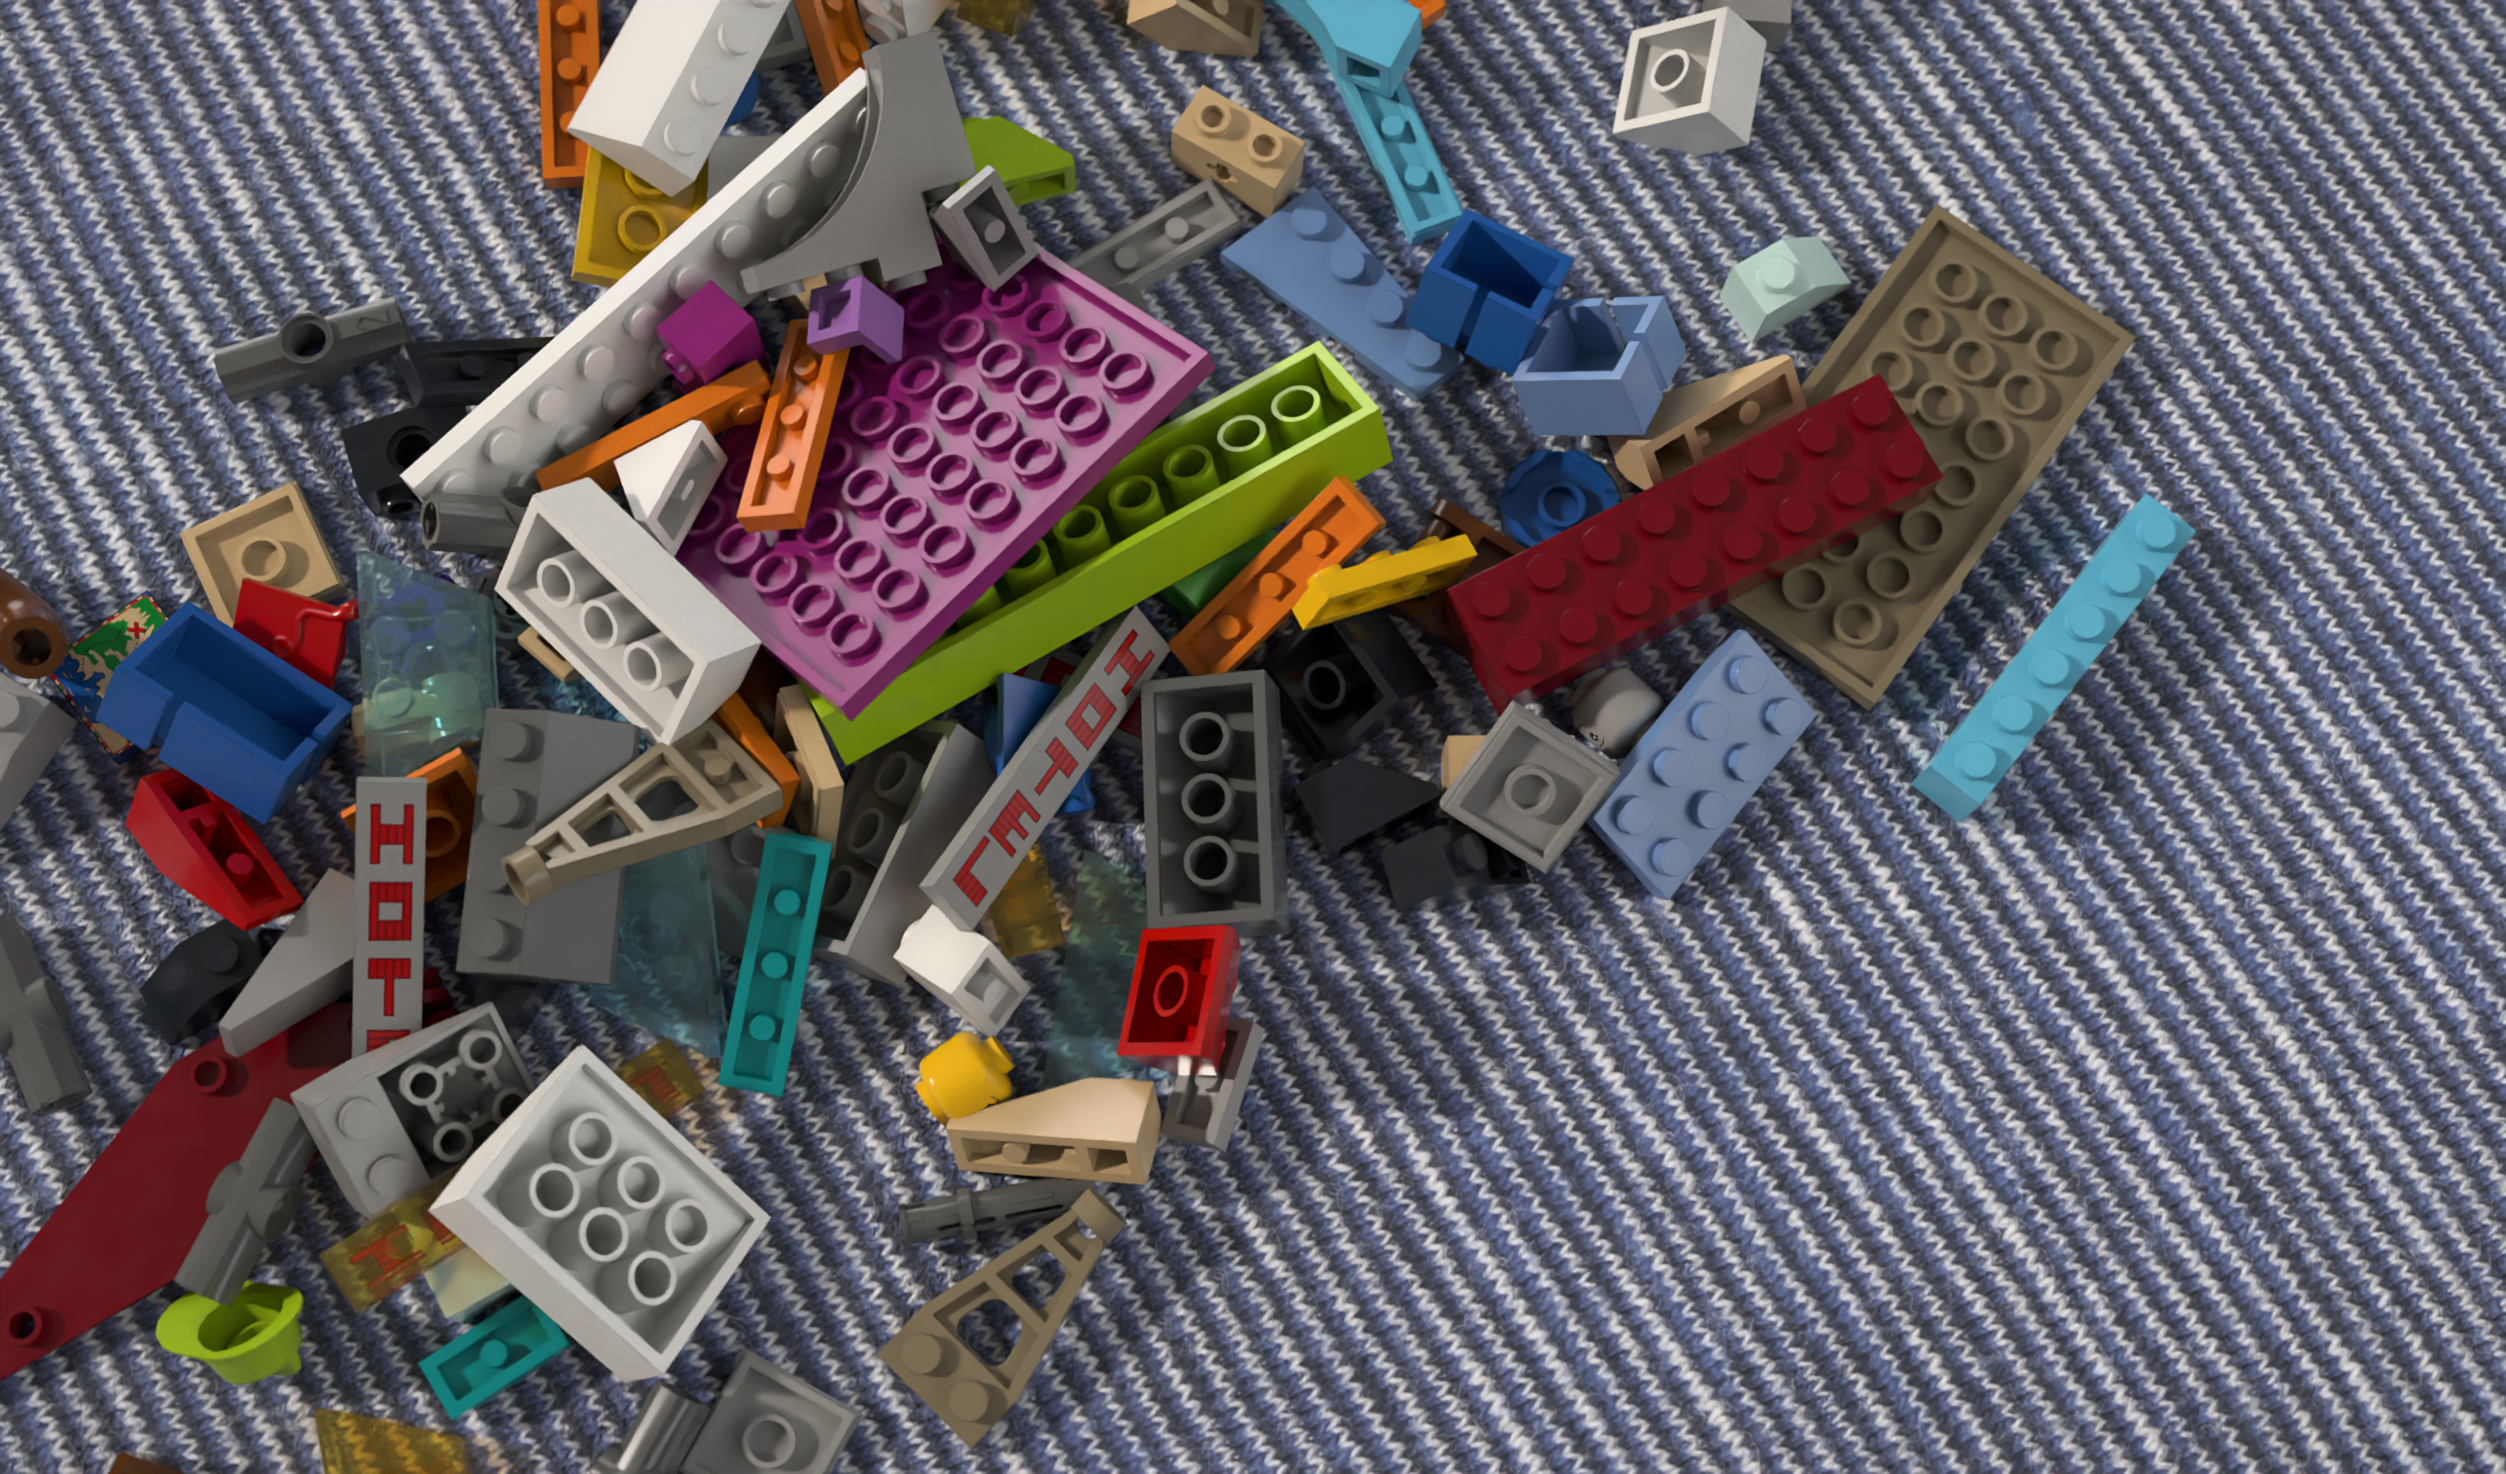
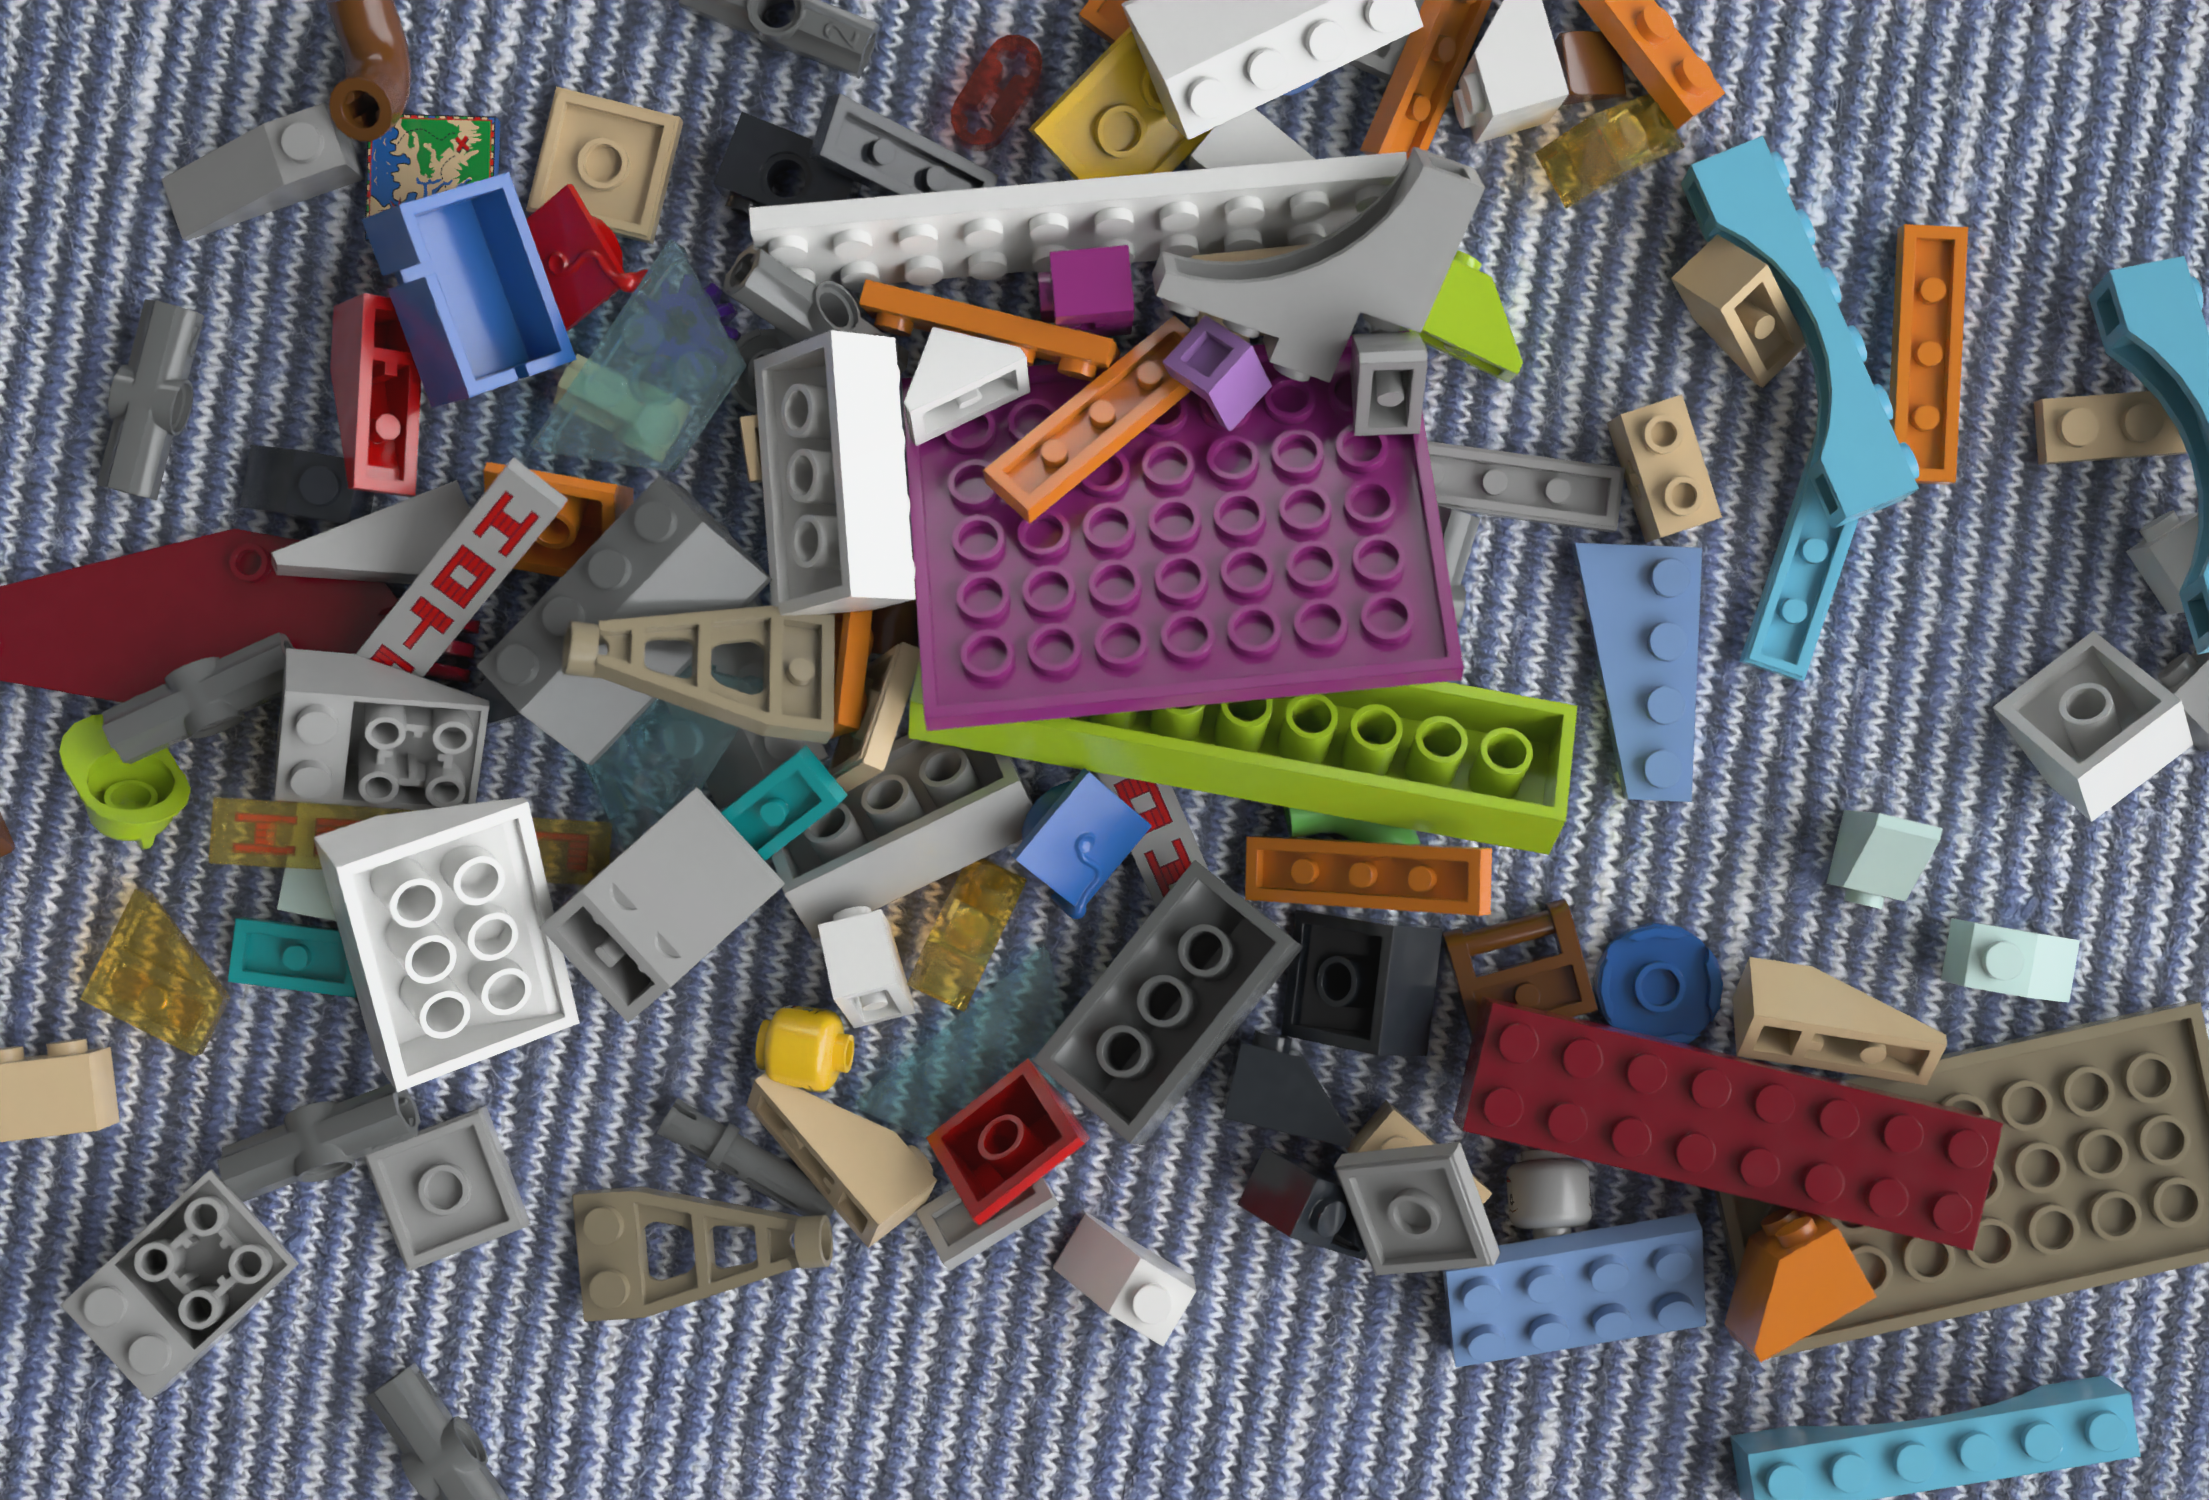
camera: 50 degrees right, 15 degrees up
light grey tile [919,605,1171,931] -> none
yellow plate [1292,534,1478,630] -> none
blue piece [1404,208,1575,376] -> none
medium blue piece [1511,296,1686,436] -> none
none -> light grey slope [539,787,785,1023]
none -> clear red beam [951,35,1043,151]
none -> white slope [1053,1212,1196,1346]
none -> orange slope [1724,1207,1877,1363]
none -> light aqua slope [1827,810,1943,909]

